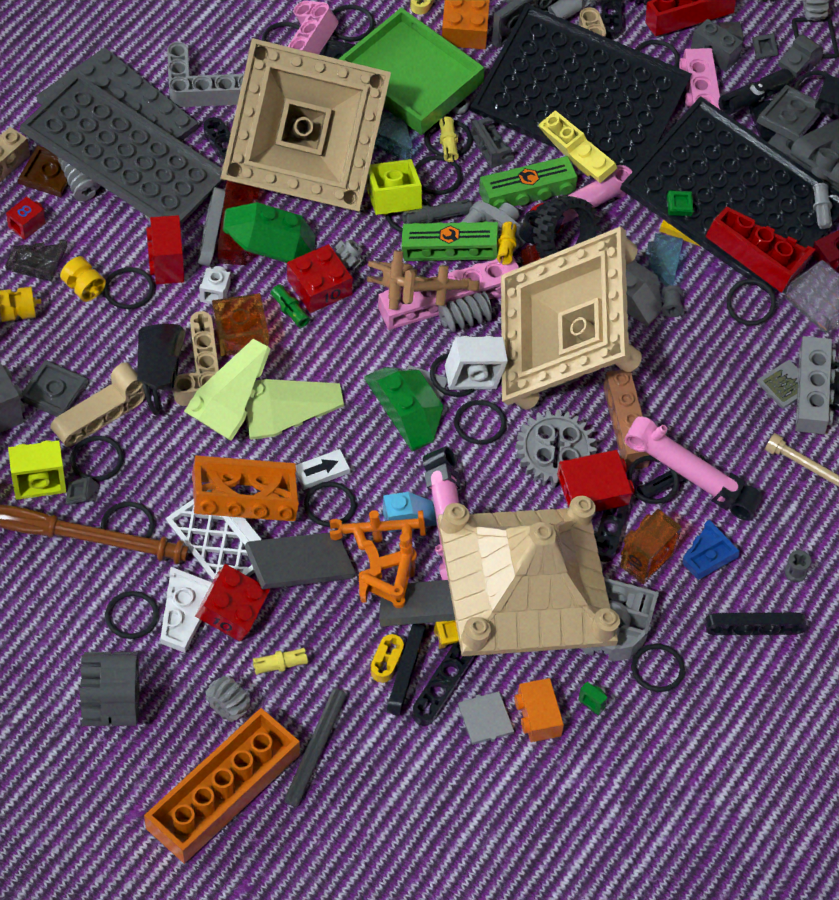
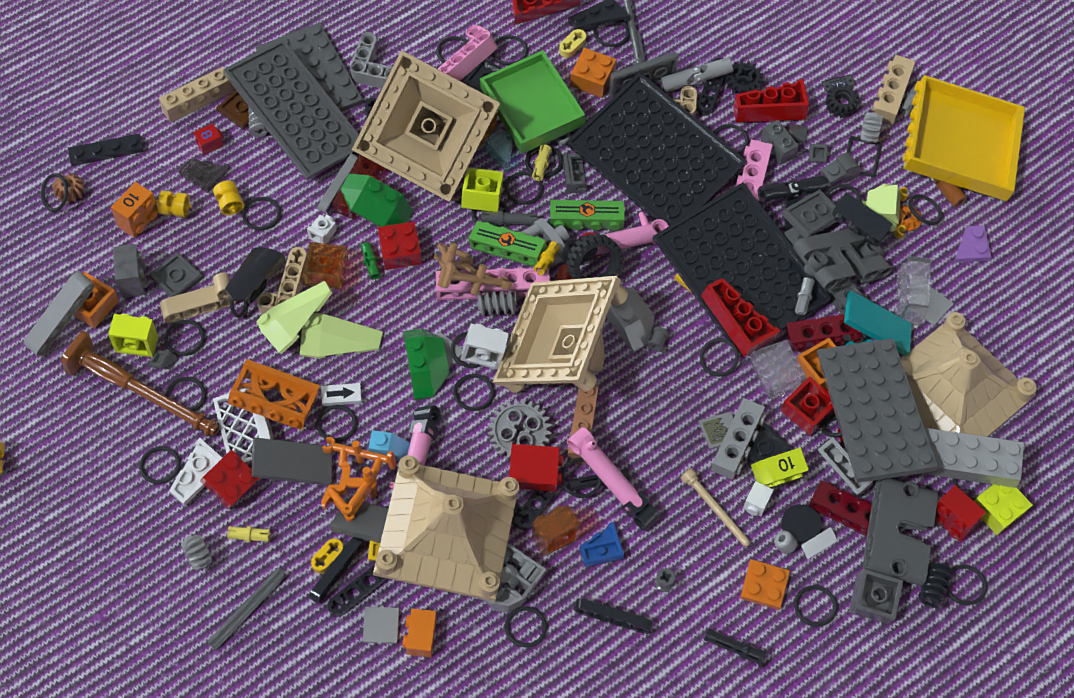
camera: 20 degrees right, 5 degrees up
dark grey piece [80,652,140,726] -> none
orange brick [144,708,300,864] -> none
red brick [146,215,184,284] -> none
light grey gear [334,240,363,269] -> none
light yellow slope [538,110,618,183] -> none
green plate [578,681,608,716] -> none
clear light blue slope [646,233,683,287] -> none
green tile [667,191,694,216] -> none

